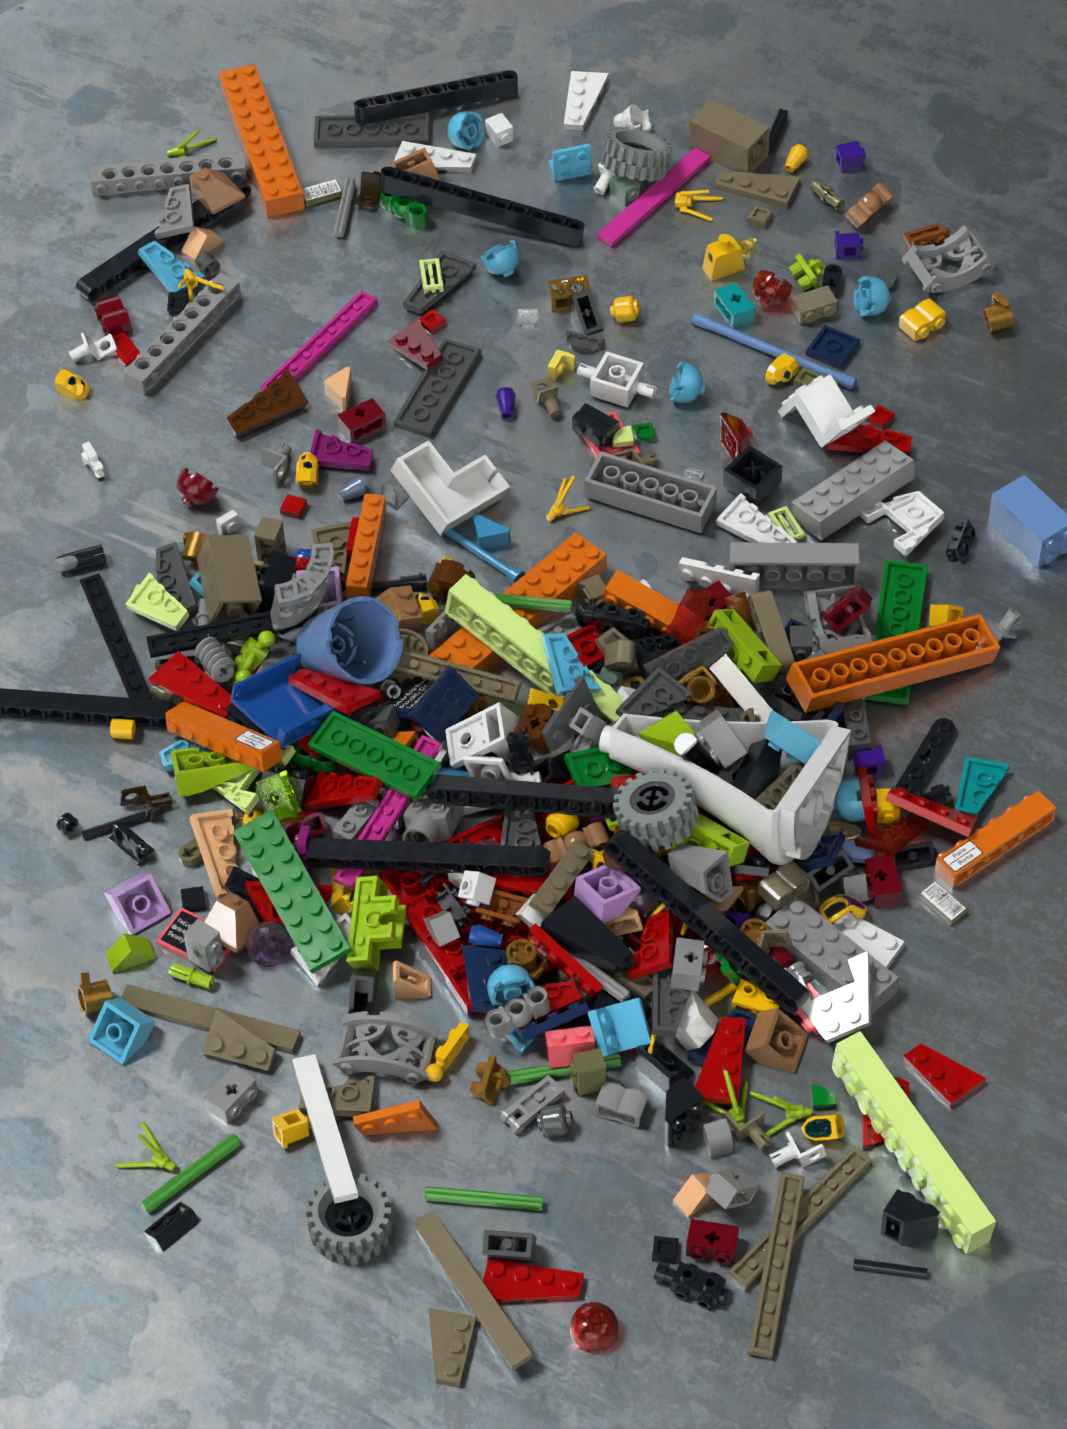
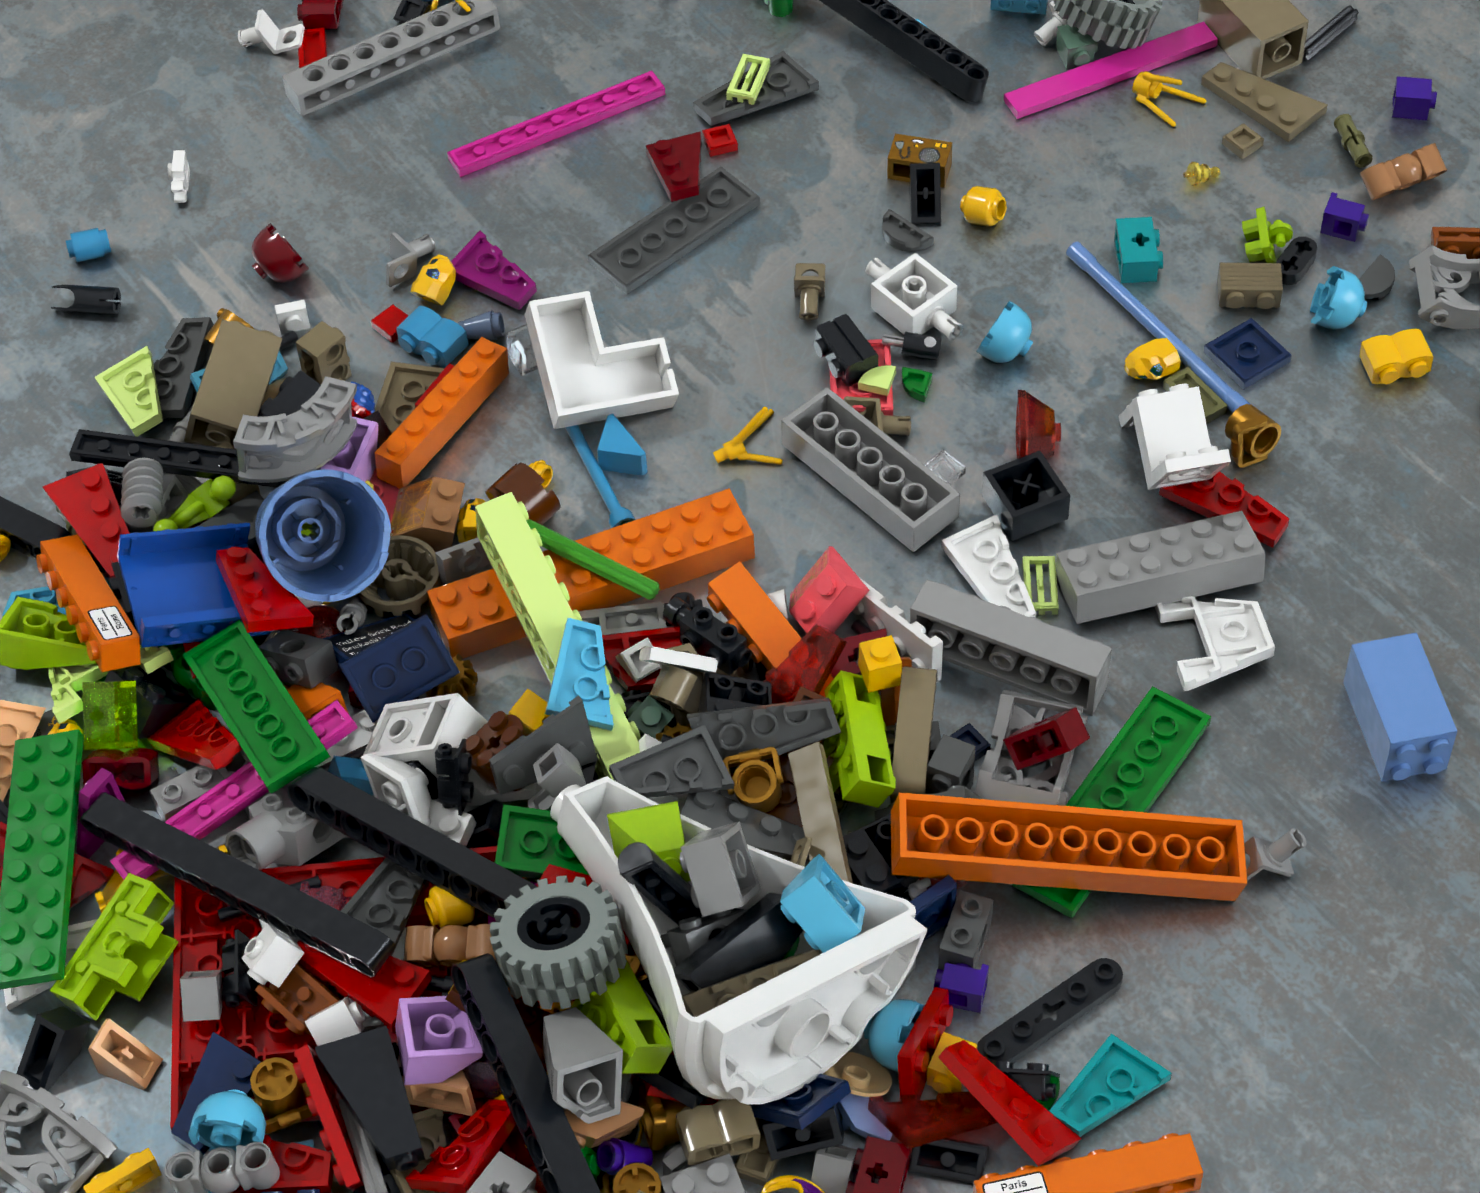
camera: 25 degrees right, 0 degrees up
yellow rock [54,369,90,400] -> none
black tile [79,573,153,700] -> none
reddish brown wing [226,369,308,438] -> none
light nougat slope [324,367,352,411] -> none
dark red brick [337,398,386,443] -> none
black pin [371,572,427,591] -> none
dark tan tile [394,649,522,704] -> none
blue cone [468,924,503,948] -> none
medium azure cylinder [480,240,521,277] -> none
dark purple cone [495,387,516,419] -> none
clear tile [518,309,538,329] -> none
dark tan plate [529,839,595,917] -> none
light yellow bracket [548,350,576,382] -> none
dark tan window [577,574,608,610] -> none
yellow torso [702,234,745,281] -> none
clear red cylinder [752,270,793,308] -> none
yellow cone [784,144,808,173] -> none
red tile [866,404,895,430] -> none
yellow panel [929,605,964,626] -> none
black hinge [945,518,976,564] -> none
none -> dark azure brick [66,228,111,263]
none -> dark azure brick [396,306,469,368]
none -> white slope [615,637,660,683]
none -> white tile [639,647,718,672]
none -> coral slope [789,546,869,638]
none -> yellow brick [858,635,902,693]
none -> black piece [882,332,941,360]
none -> pearl gold piece [1225,404,1281,468]

